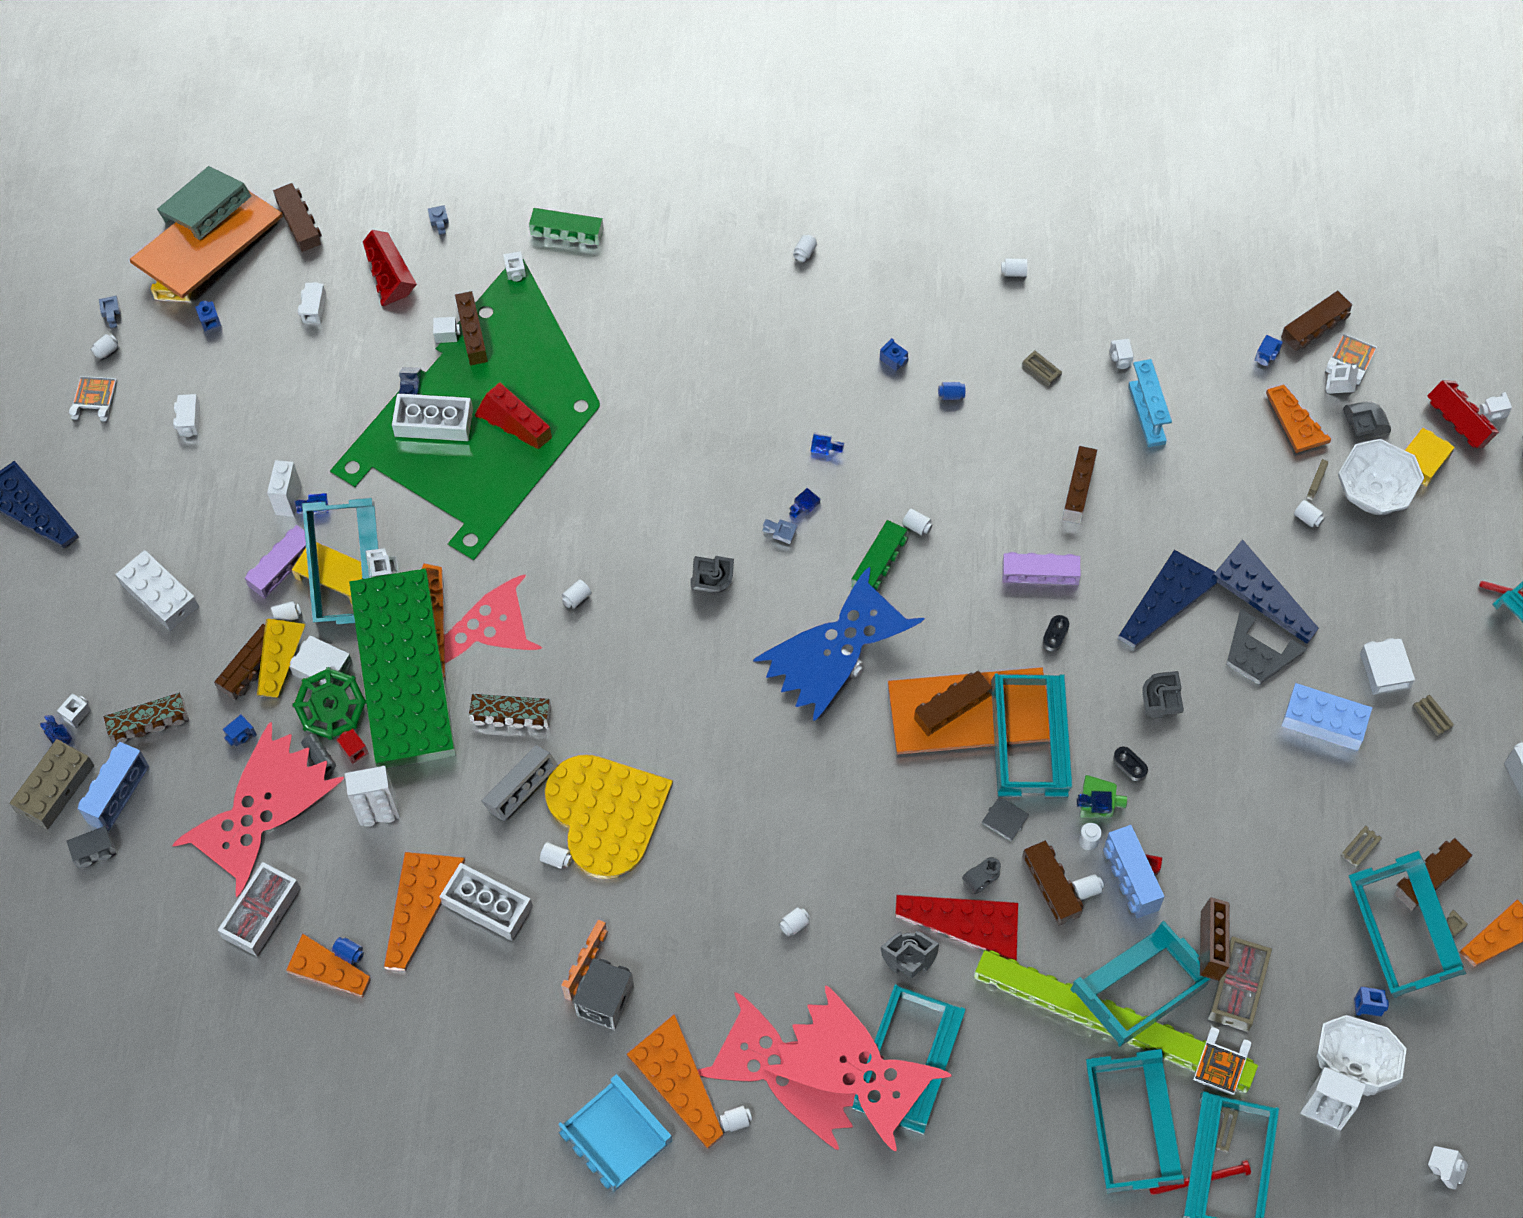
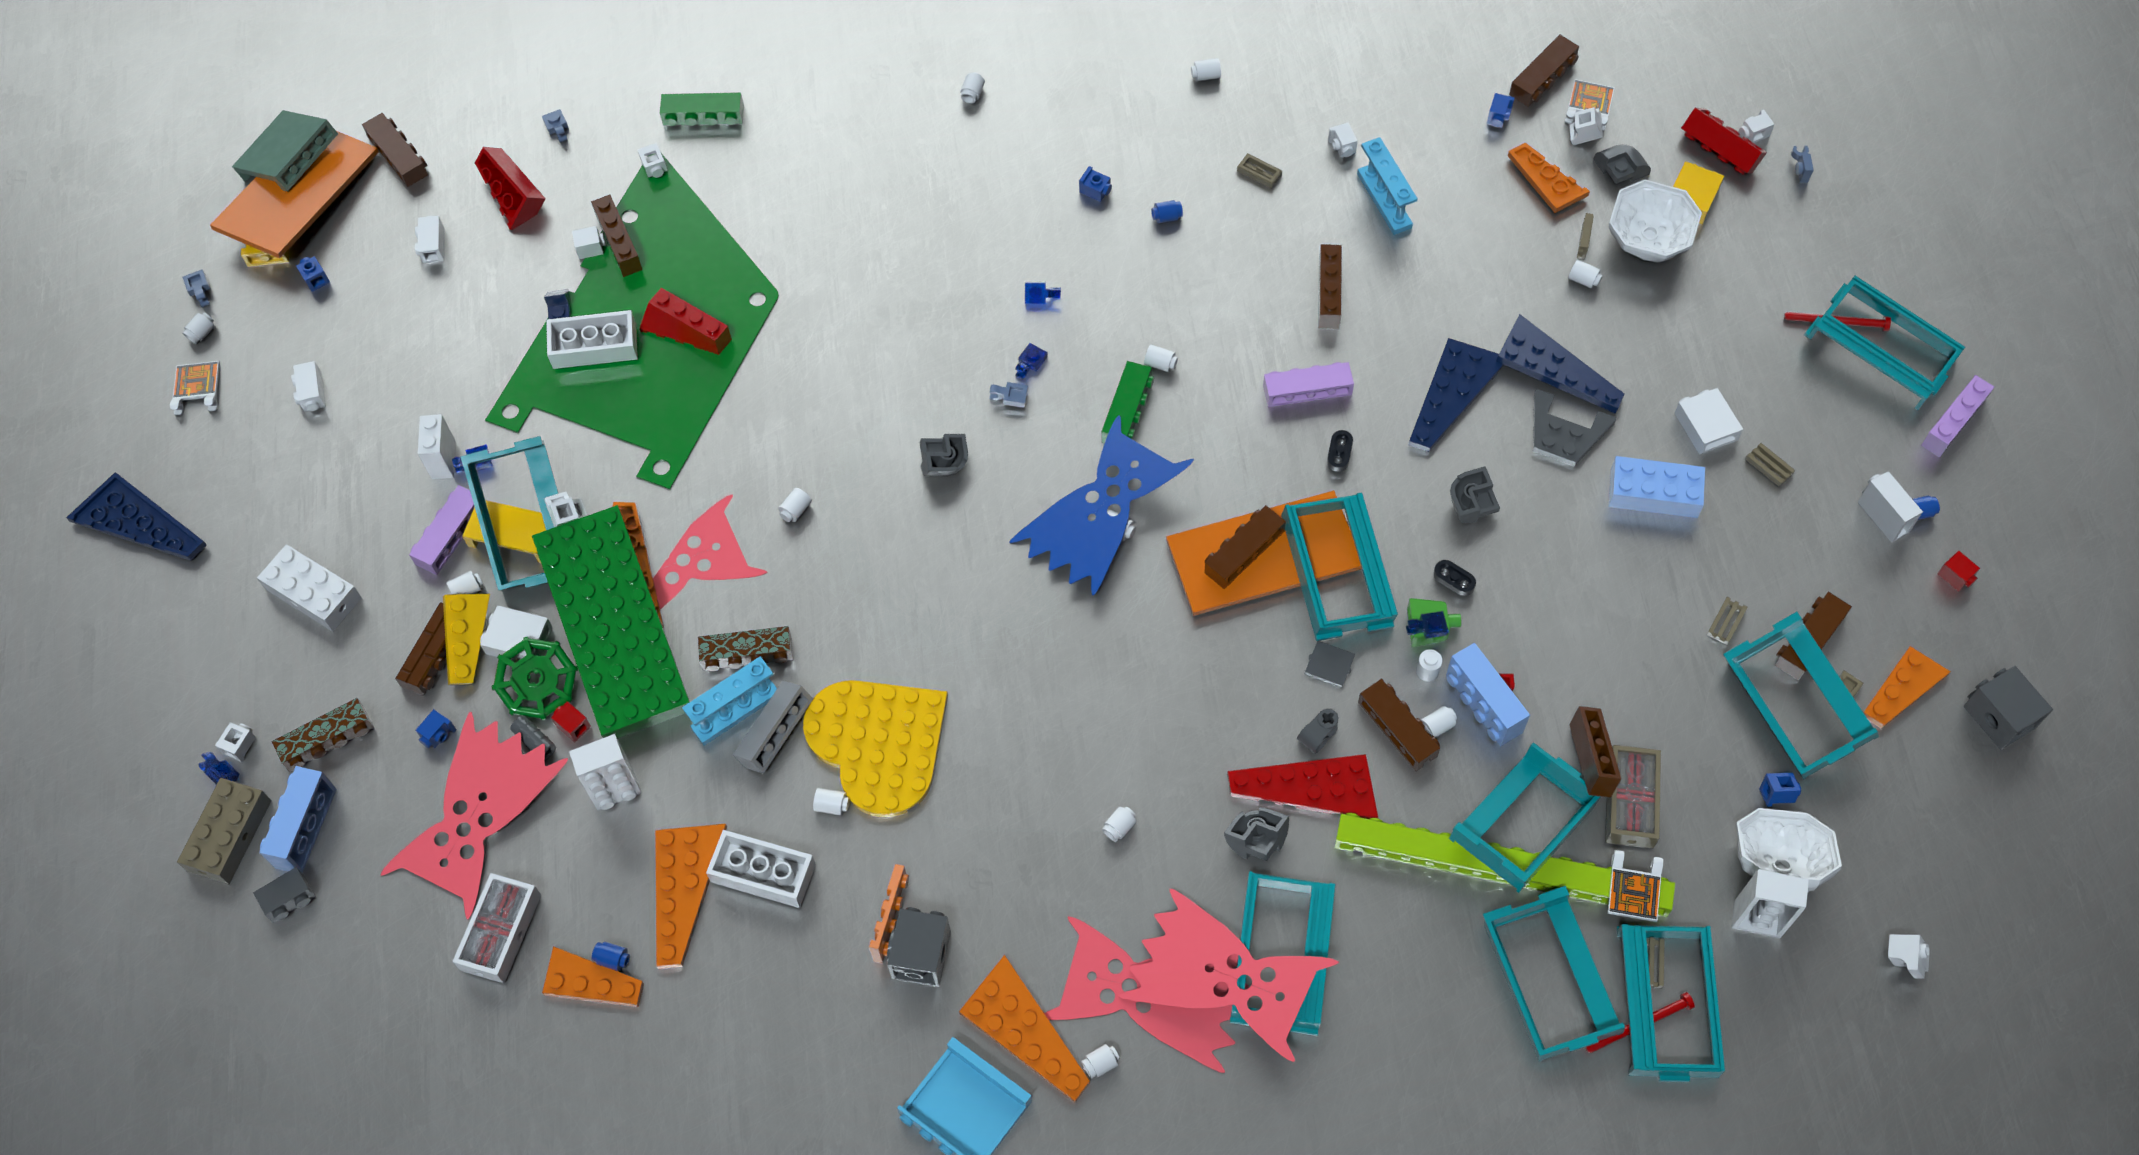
camera: 10 degrees left, 0 degrees up
none -> medium azure fence [682,656,777,746]

